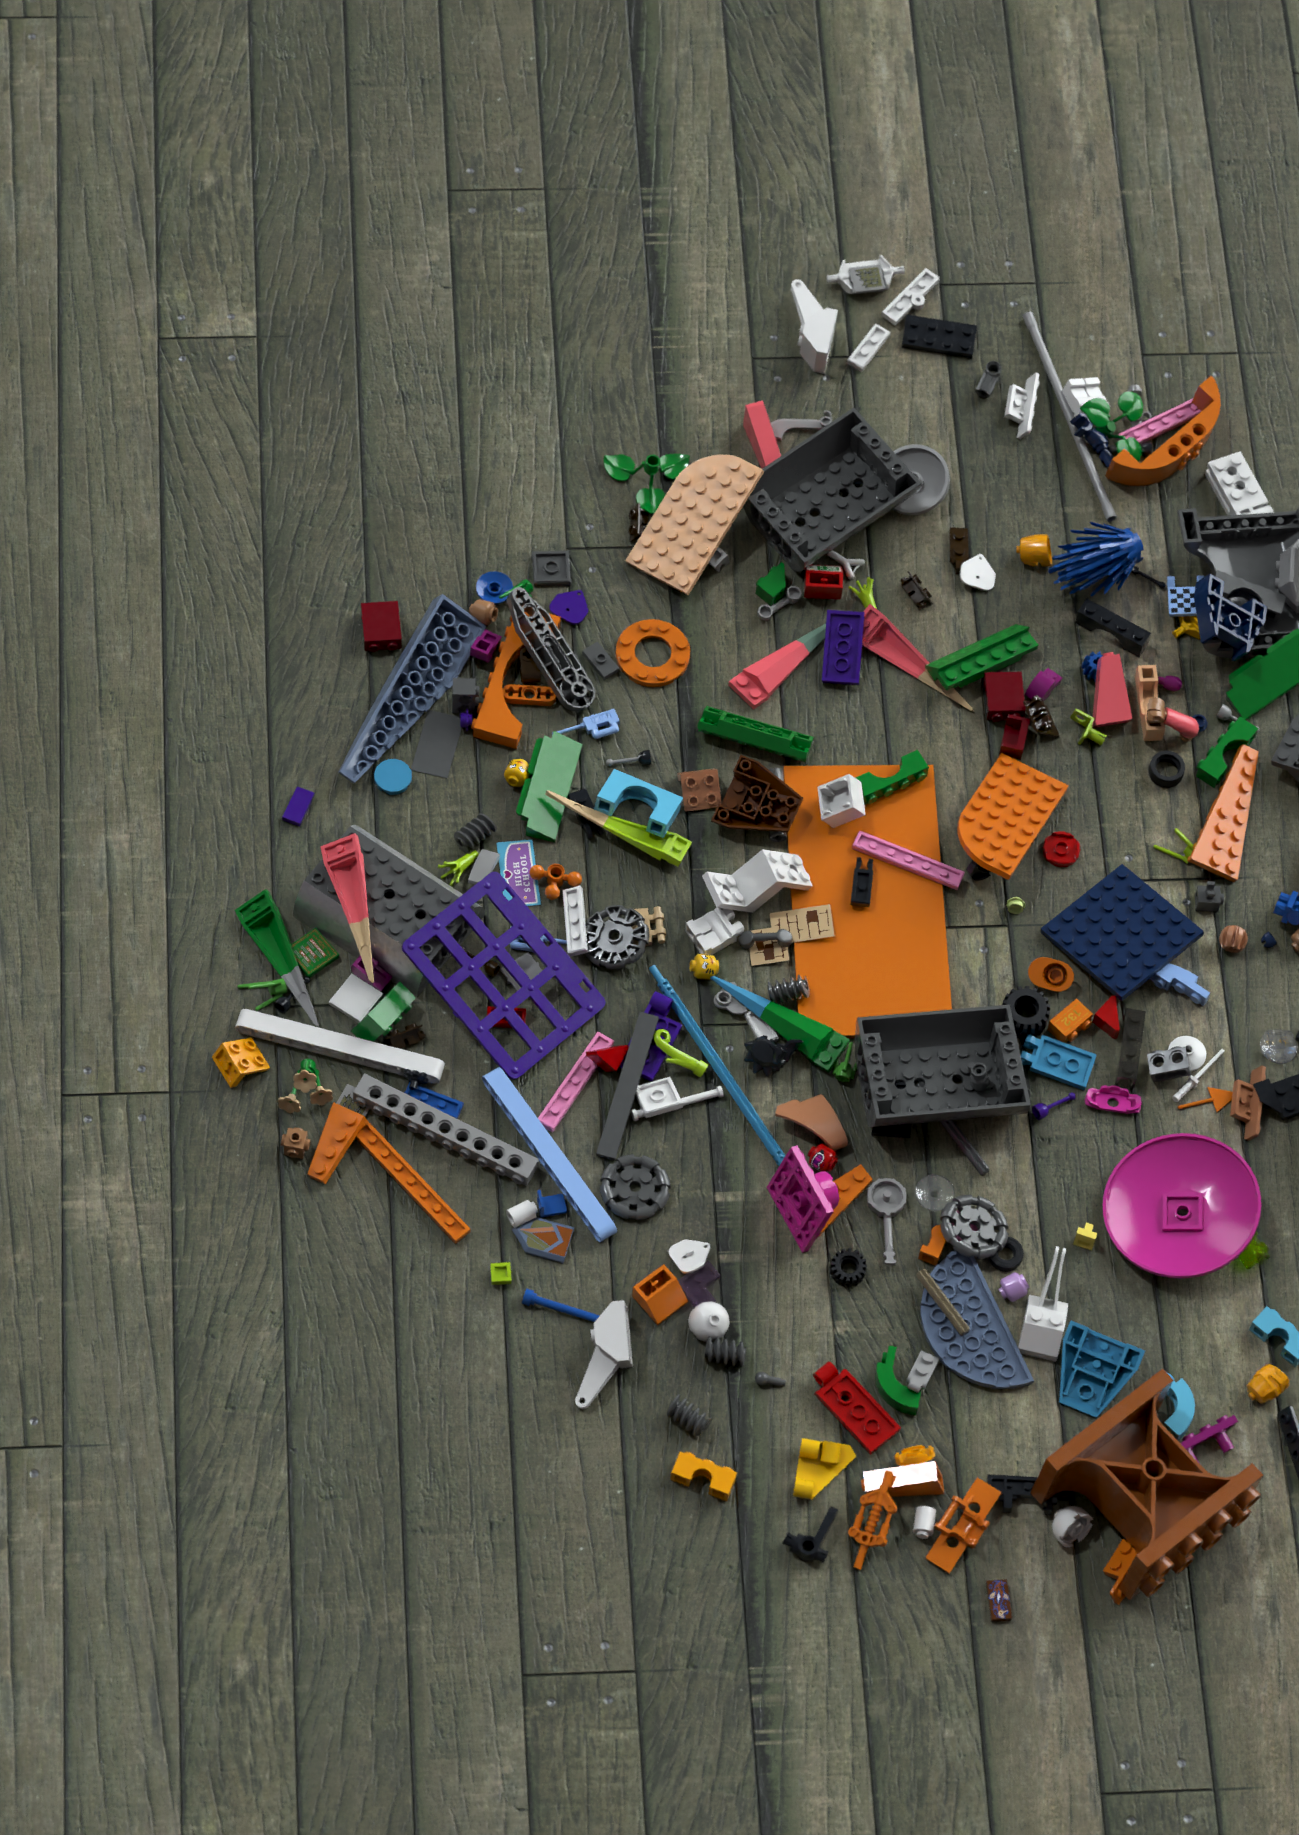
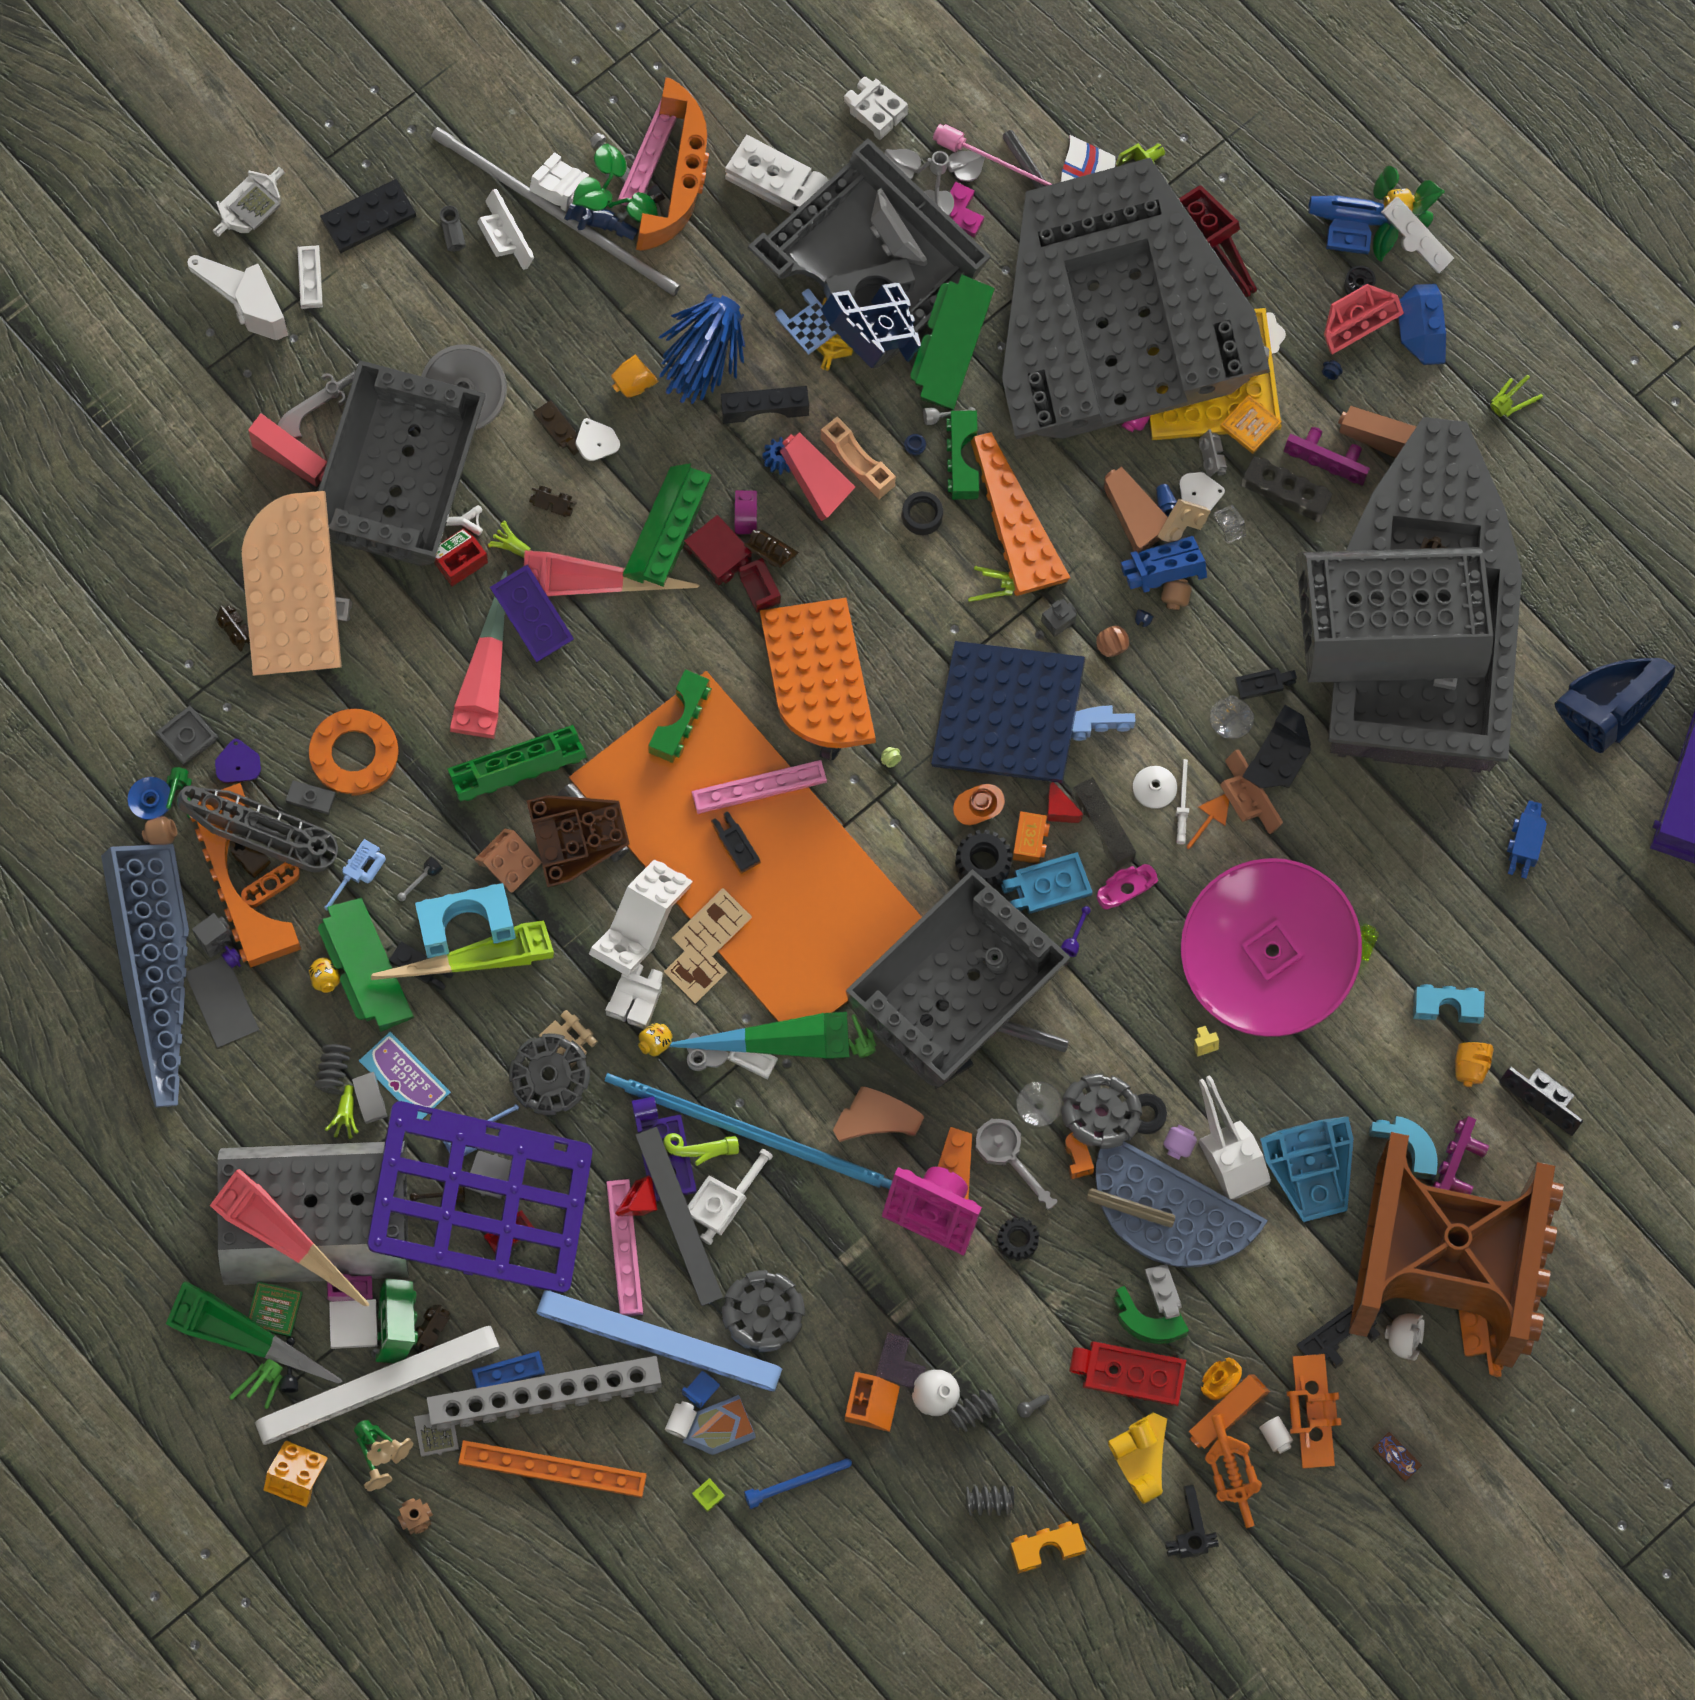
camera: 35 degrees left, 10 degrees up
dark purple tile [282,786,315,827] -> none
orange wing [307,1102,367,1184] -> none
dark red panel [361,601,402,652] -> none
dark azure tile [374,759,412,795] -> none
black plant [404,1069,429,1090] -> none
magenta brick [470,630,502,663] -> none
orange piece [529,864,582,900] -> none
white tile [563,885,588,957] -> none
white slope [575,1300,633,1409] -> none
green plant [603,454,690,514] -> none
white piece [669,1239,711,1274] -> none
dark grey bar [739,929,793,949] -> none
black head [744,1035,803,1077] -> none
green slope [755,562,785,606] -> none
light grey bar [757,586,802,621] -> none
dark grey piece [767,975,810,1004] -> none
red head [807,1144,838,1172] -> none
white container [817,774,865,828] -> none
white hinge [881,268,940,326] -> none
red tile [1042,831,1080,867] -> none
lime bracket [1070,709,1107,745] -> none
black hinge [1132,566,1166,589] -> none
piece [1147,698,1199,742] -> none
brick [1147,1046,1191,1083] -> none
magenta cylinder [1158,675,1182,691] -> none

